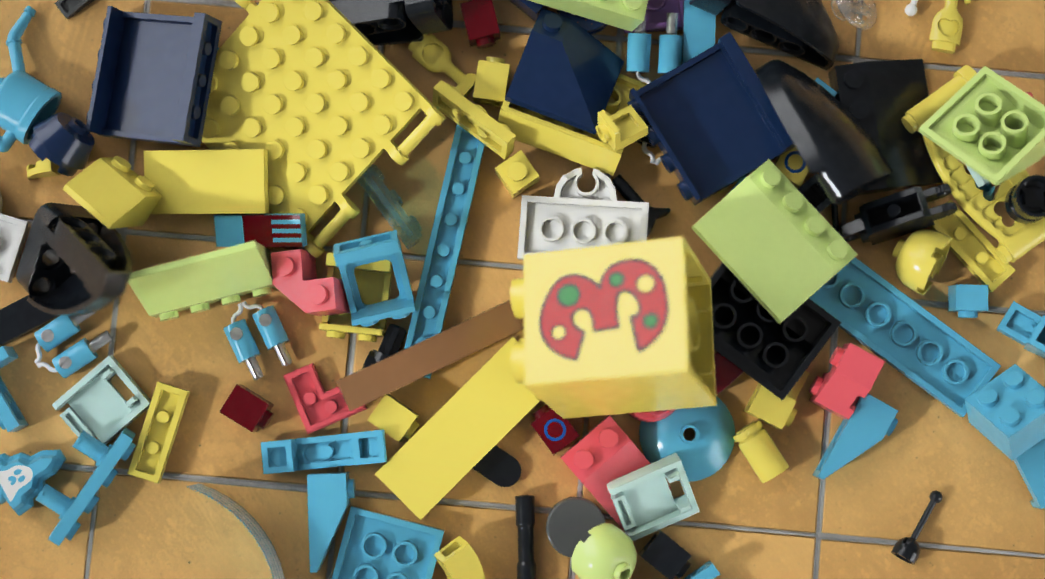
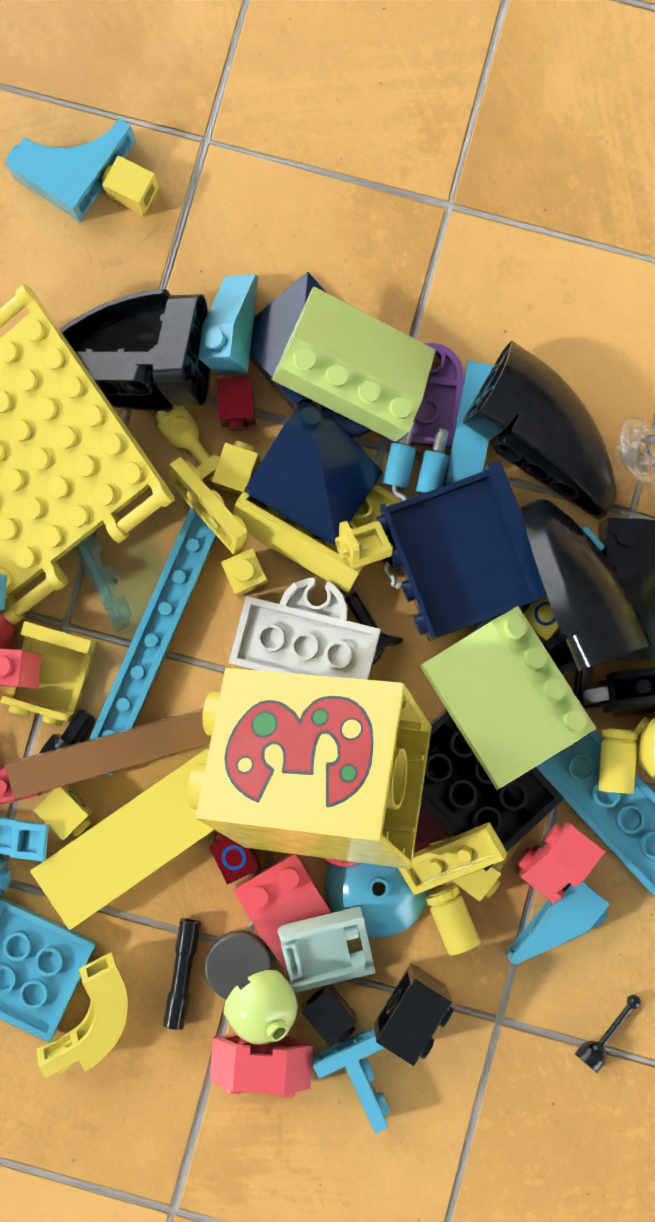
camera: 10 degrees right, 0 degrees up
medium azure window [333,230,416,327] -> none
black tile [473,445,521,487] -> none
none -> black brick [374,963,453,1066]
none -> light yellow plate [398,822,507,895]
none -> light yellow piece [598,728,638,794]

